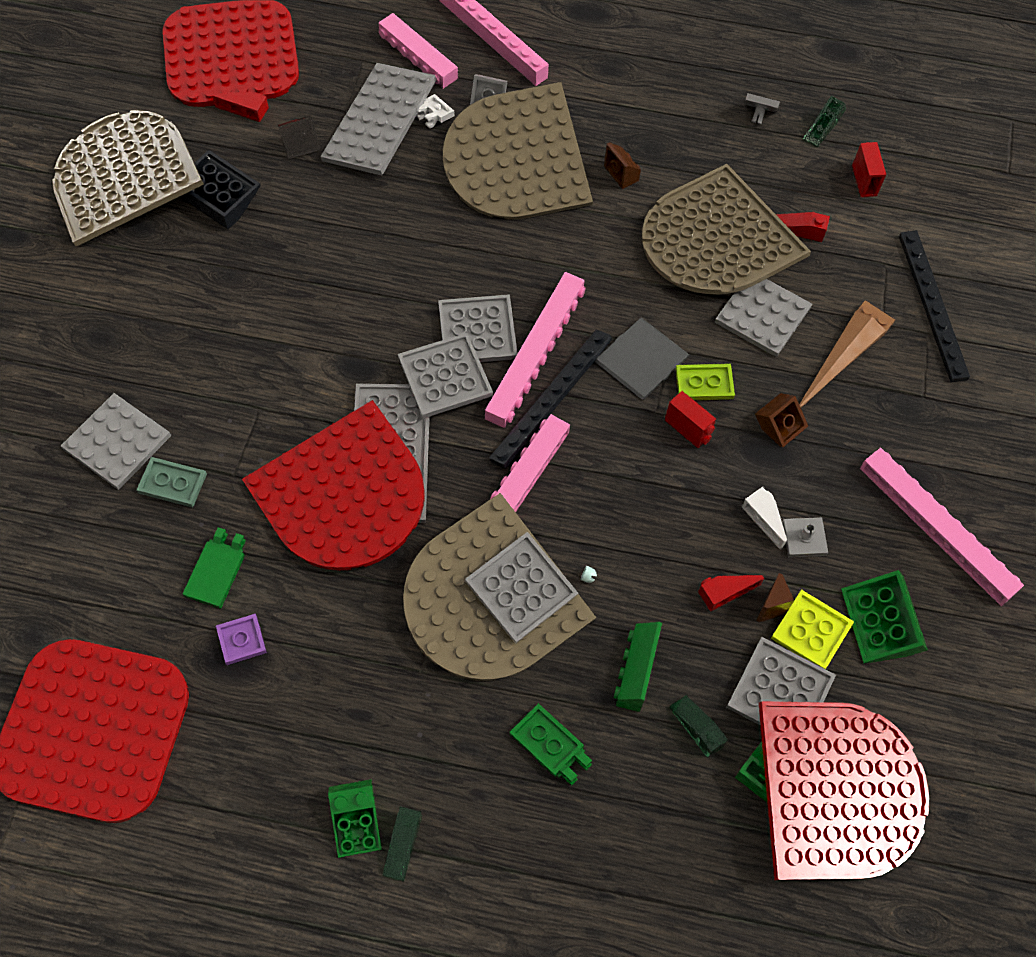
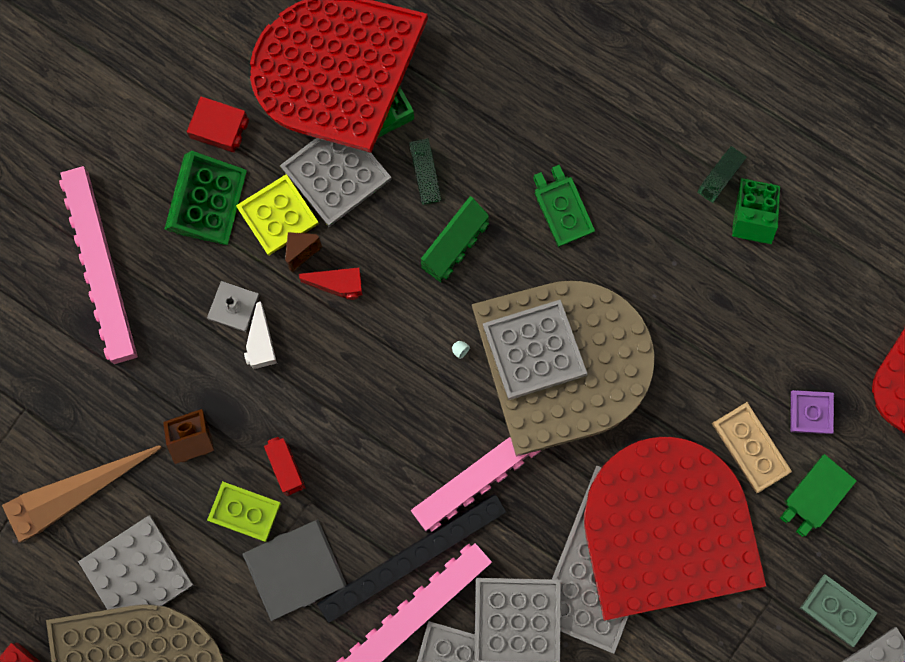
camera: 155 degrees left, 15 degrees up
none -> red brick [187,97,249,153]
none -> tan tile [712,402,792,494]

